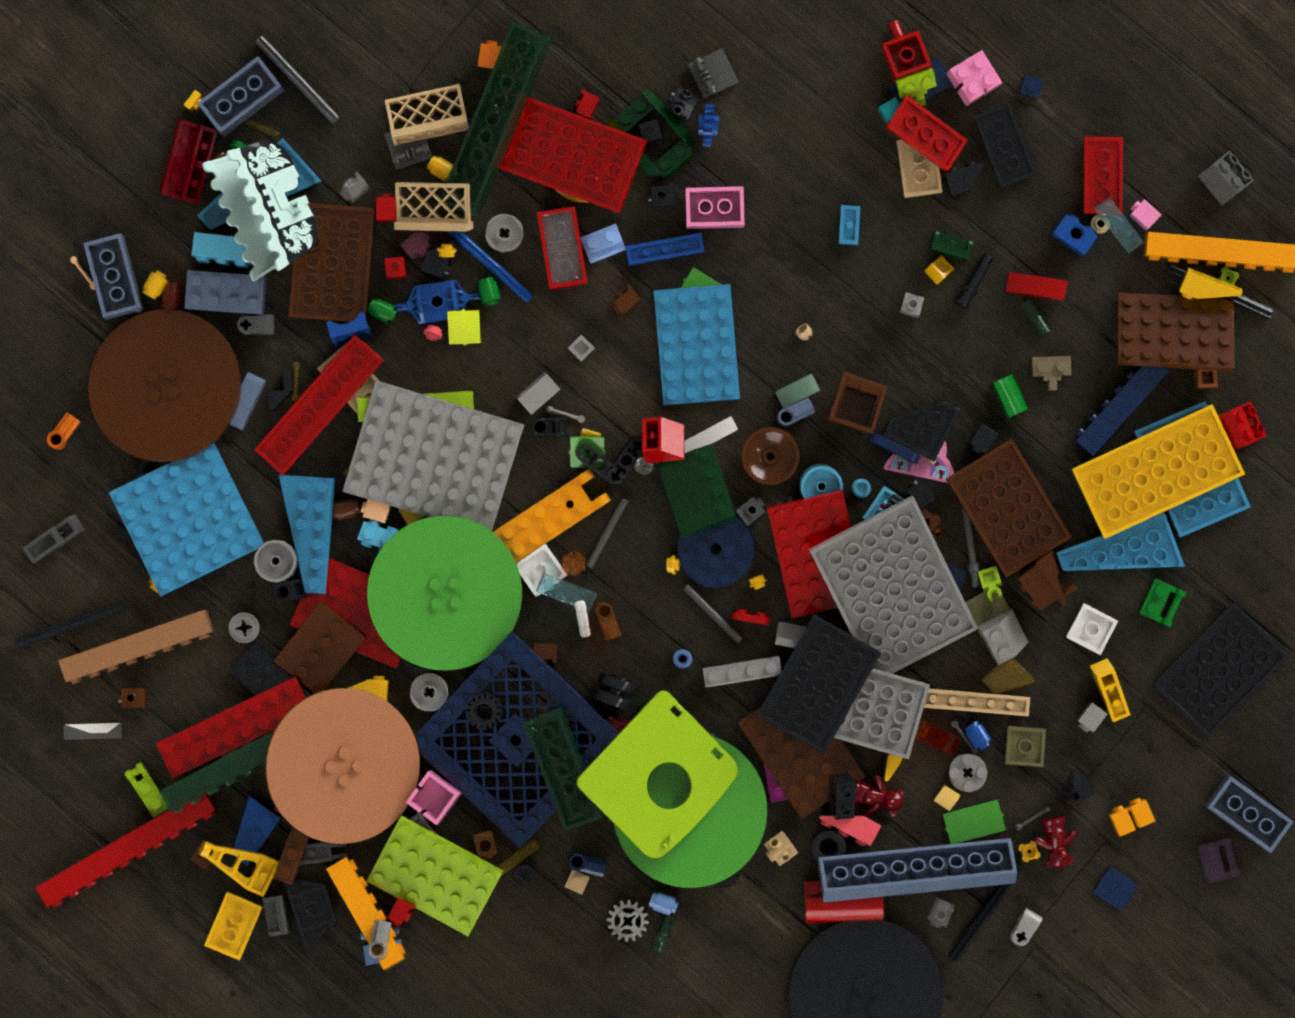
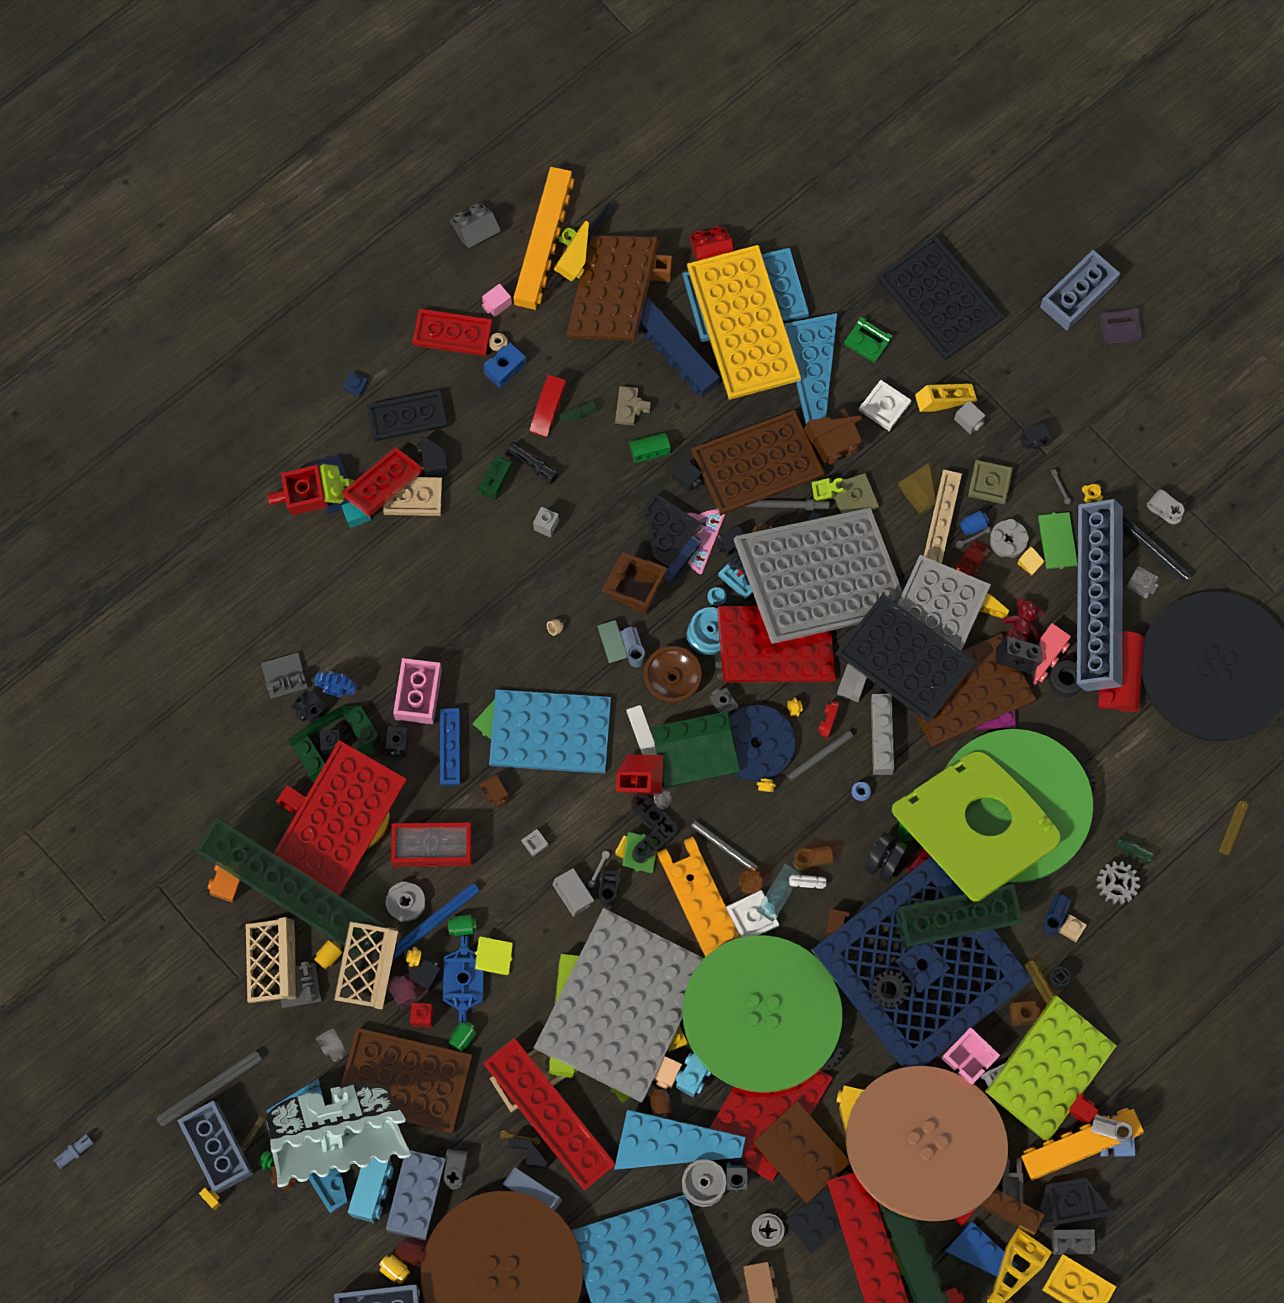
camera: 80 degrees left, 15 degrees down
dark red brick [158,119,218,205] -> none
blue piece [326,312,373,347] -> none
red brick [376,194,397,222] -> none
light grey plate [410,673,449,711] -> none
coral plate [423,325,443,341] -> none
light blue plate [580,224,626,264] -> none
medium blue brick [649,892,678,916] -> none
tan brick [764,831,798,866] -> none
dark azure plate [839,205,860,245] -> none
yellow slope [925,255,954,284] -> none
bright pink piece [946,50,1002,106] -> none
light grey slope [977,609,1028,665] -> none
dark red piece [1035,816,1076,868] -> none
dark blue piece [1093,866,1138,911] -> none
clear light blue plate [1094,197,1144,254] -> none
light orange piece [1108,797,1155,837] -> none

